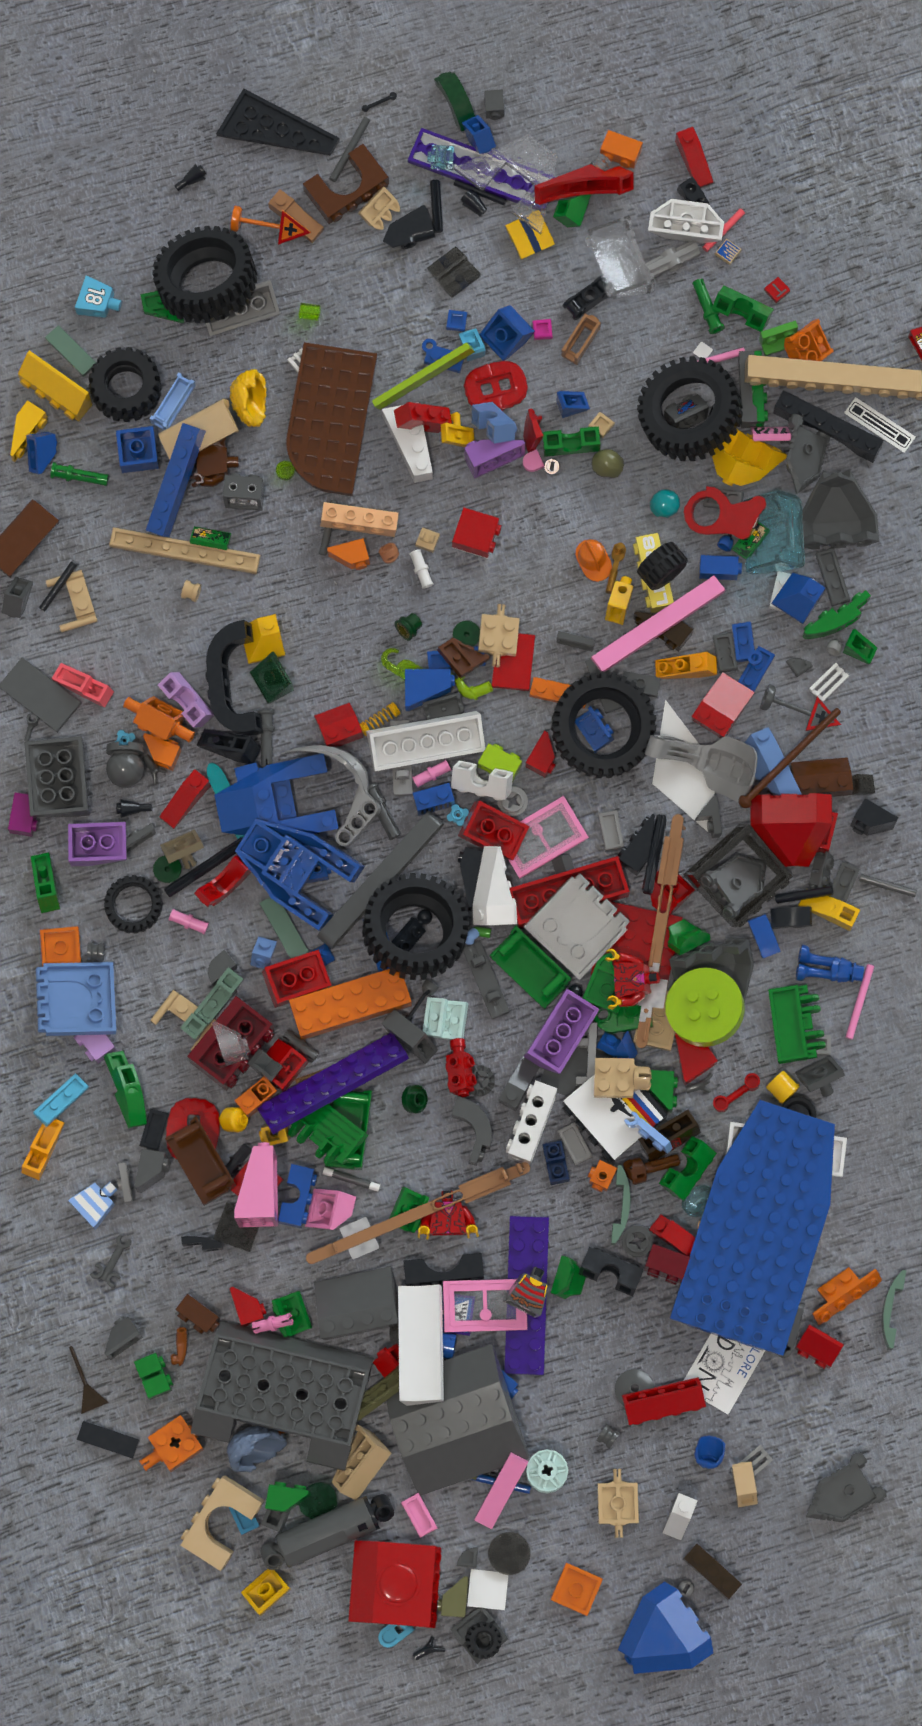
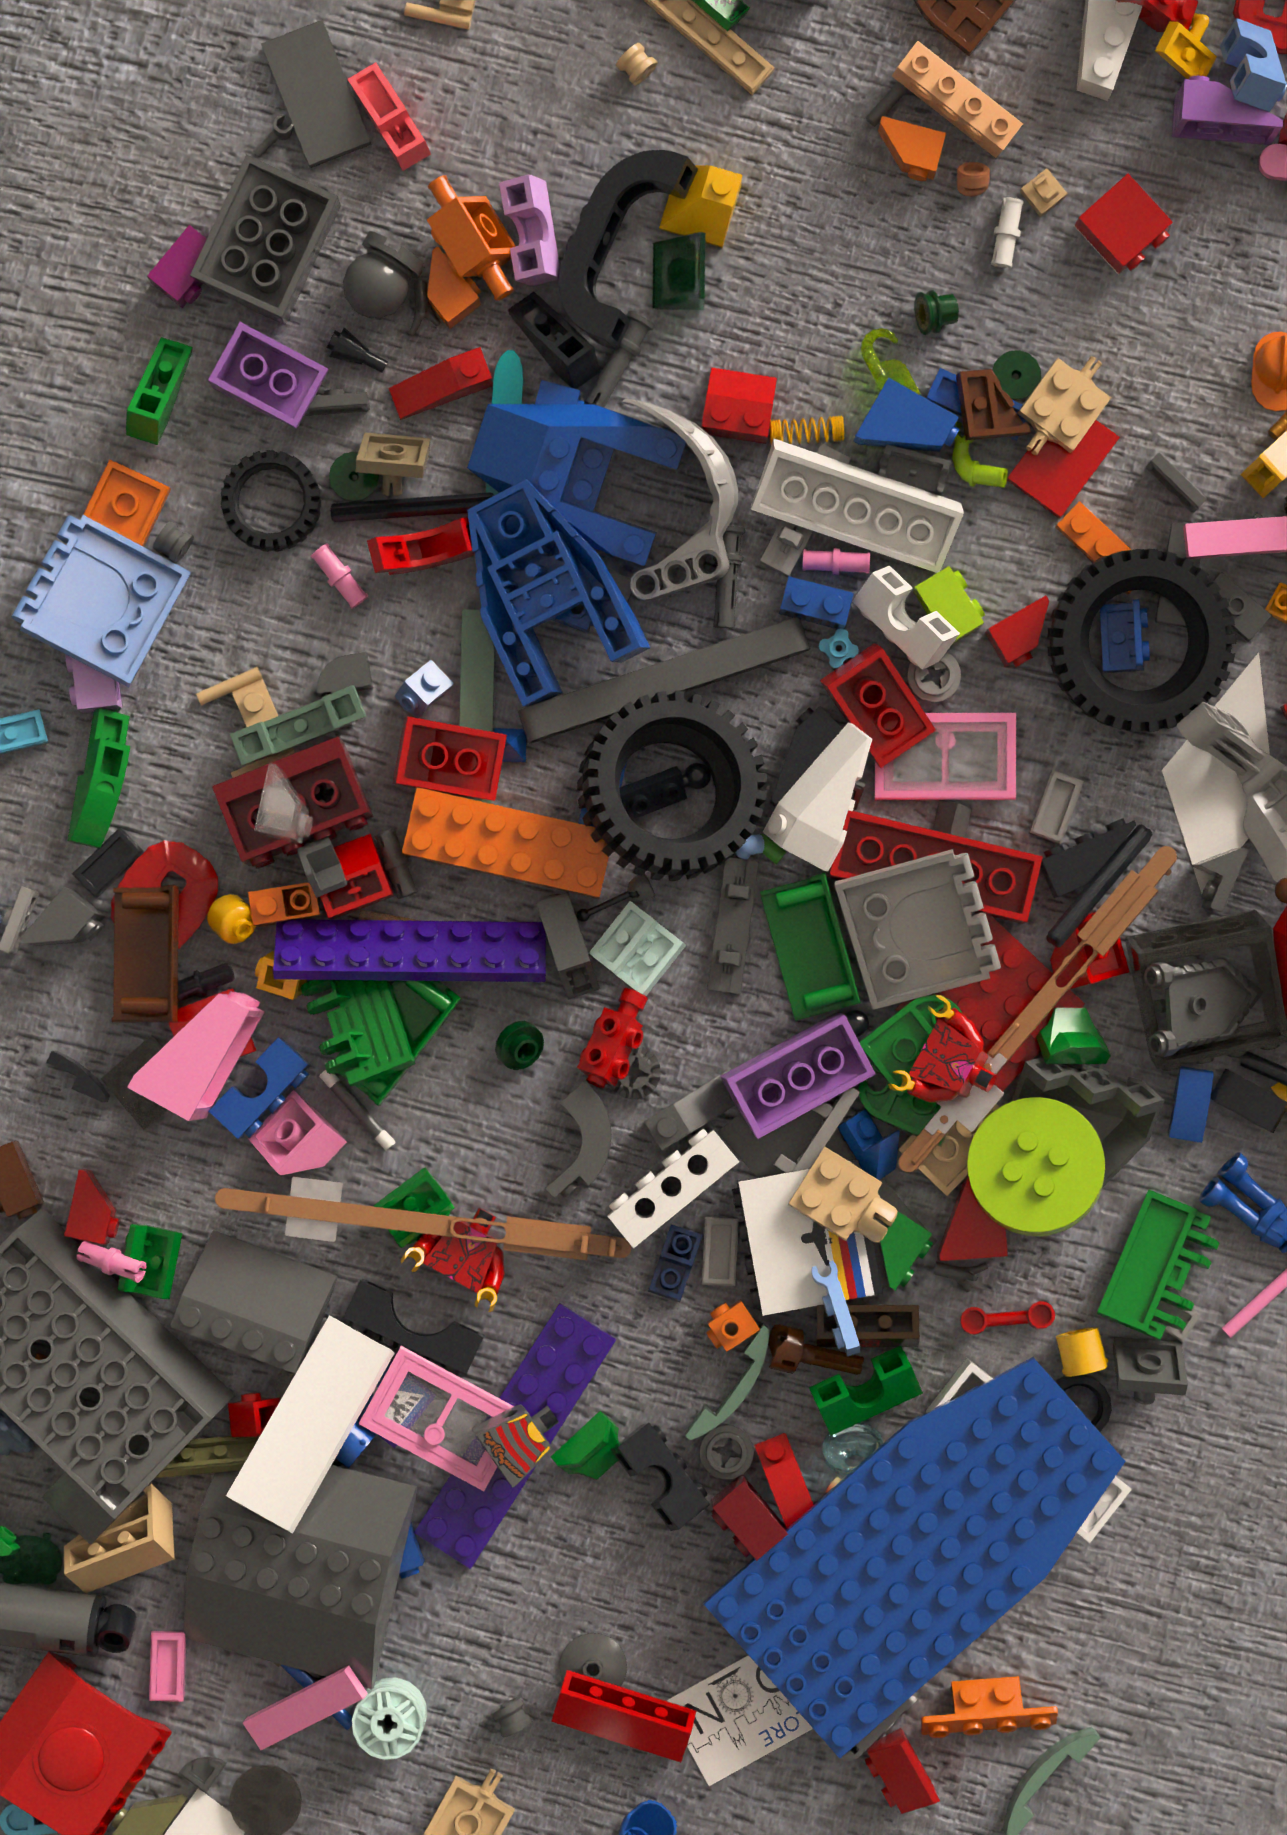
camera: 30 degrees right, 10 degrees up
medium azure plate [115,730,135,745] -> none

